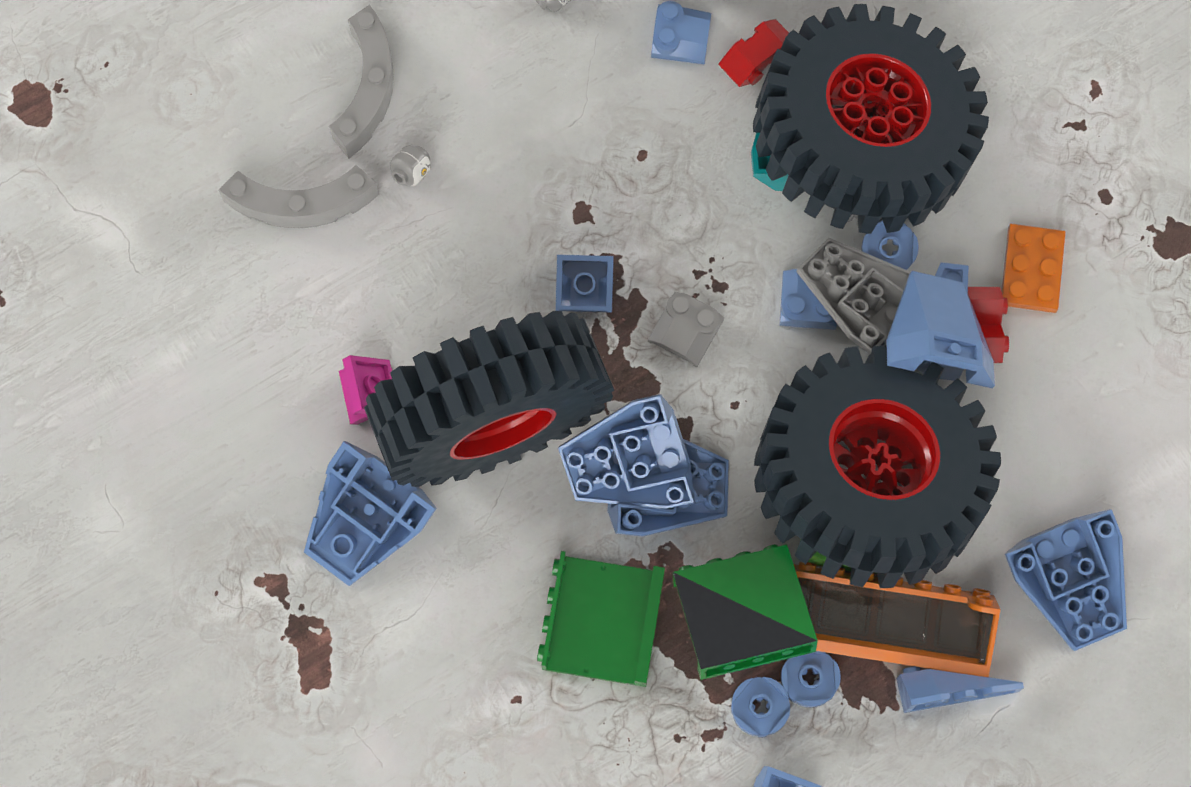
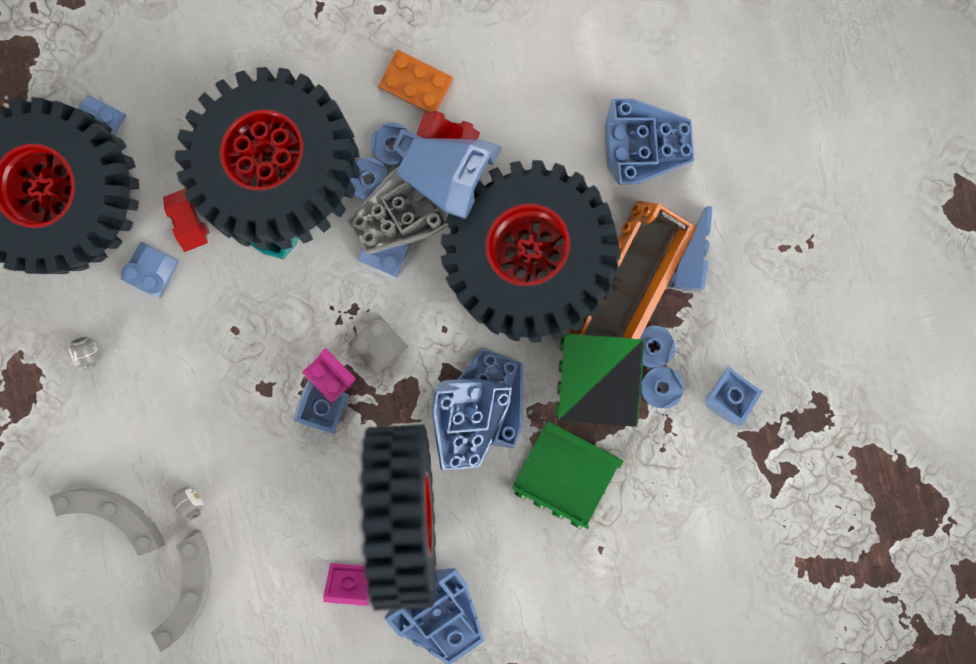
camera: 75 degrees left, 15 degrees up
none -> dark pink bracket [302,348,356,404]
none -> medium blue plate [371,123,409,166]

